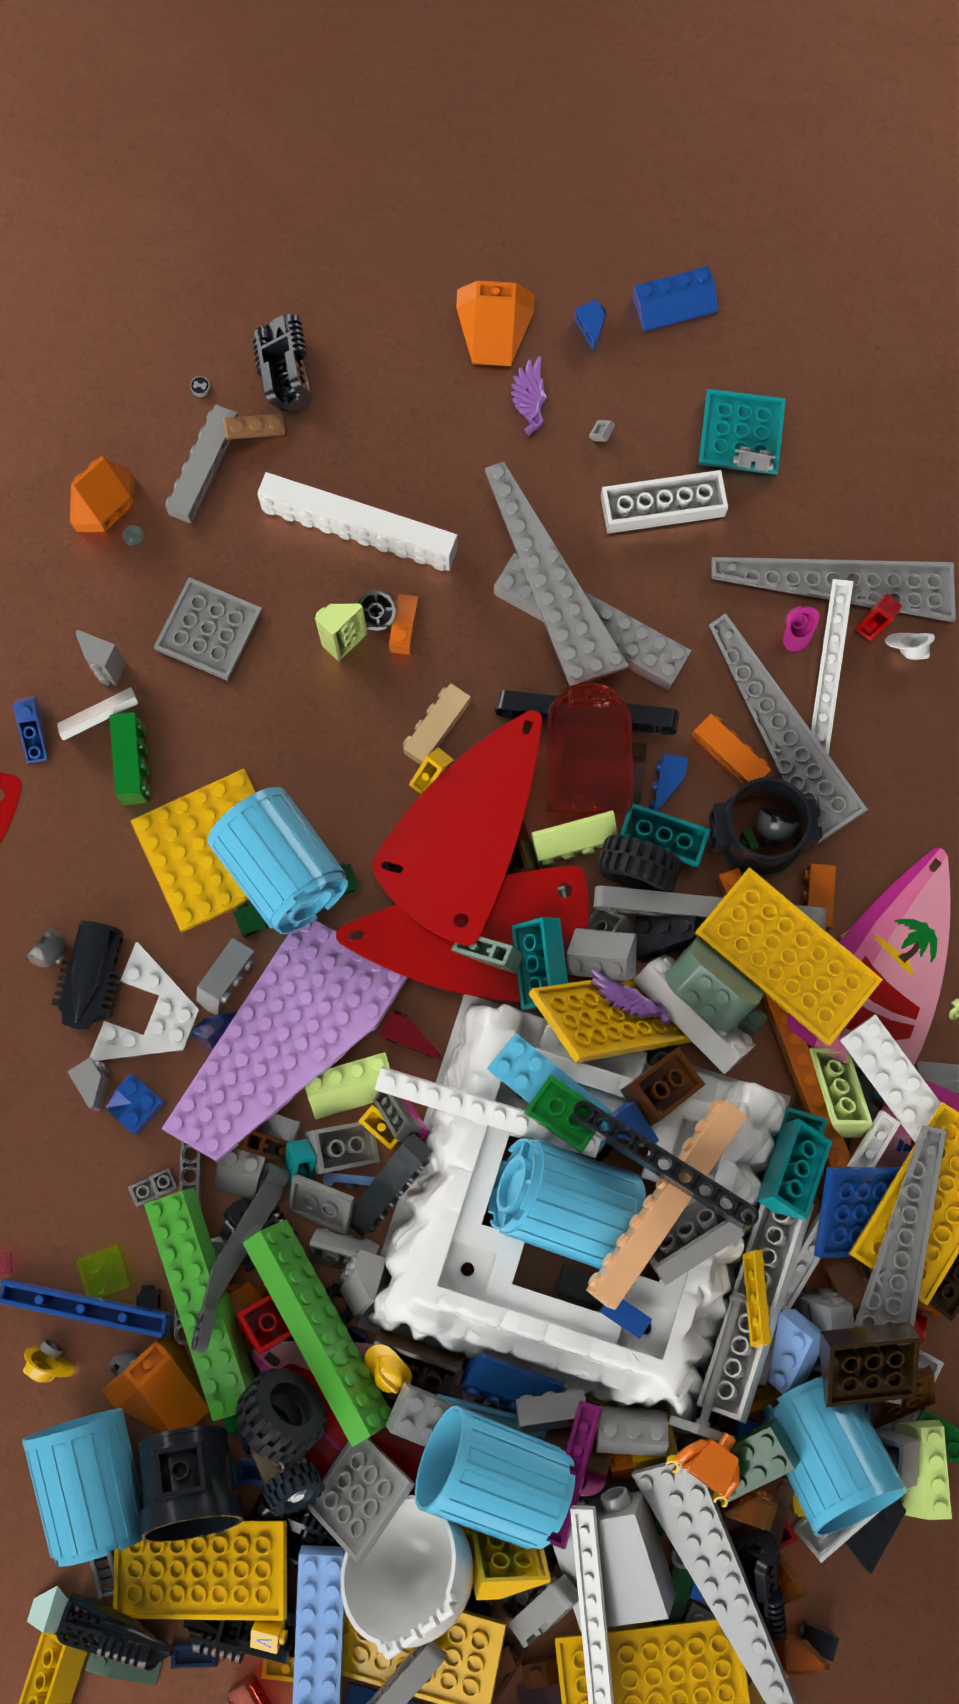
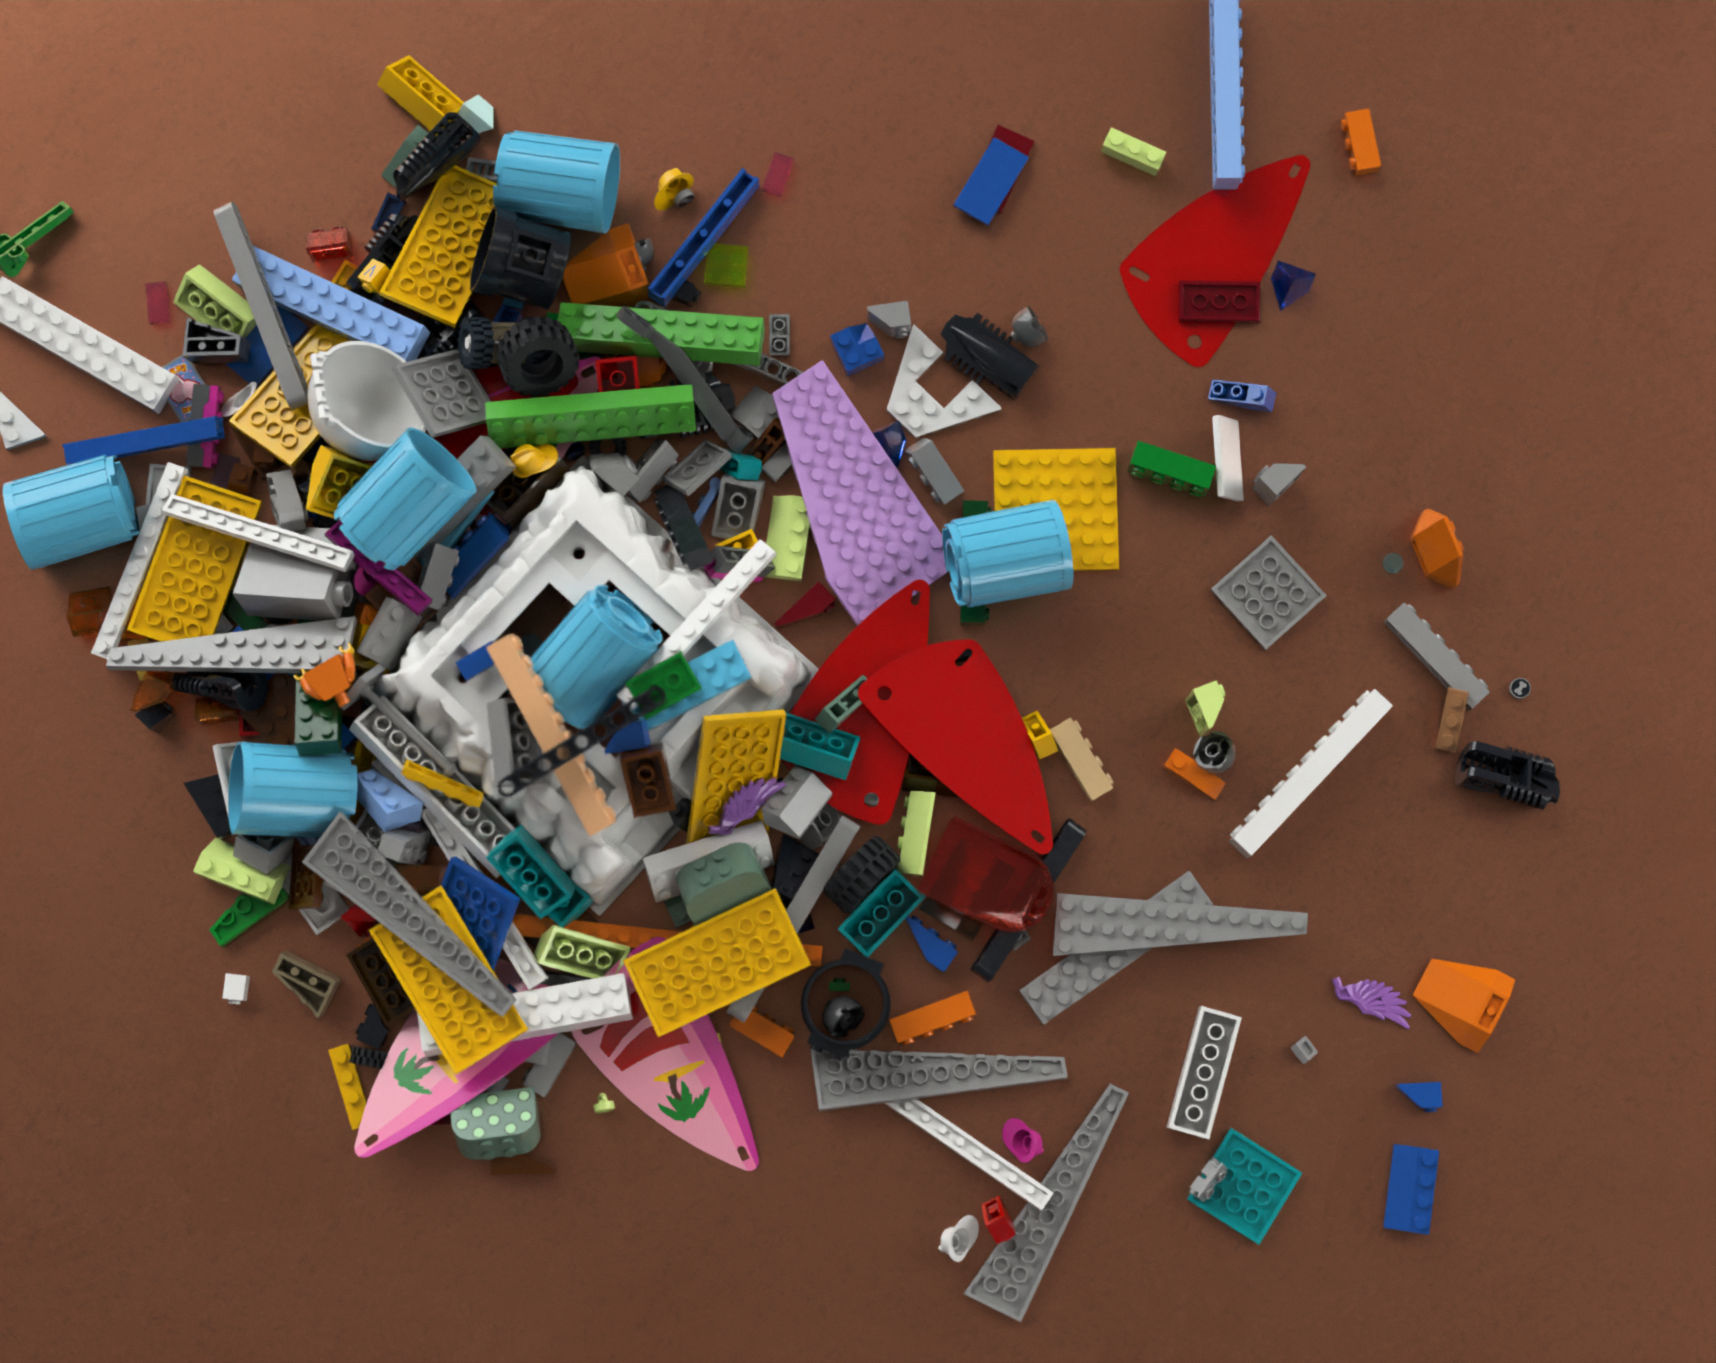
camera: 115 degrees right, 5 degrees up
clear orange slope [719,1488,778,1532] -> none
dark brown slope [820,1322,920,1407] -> none

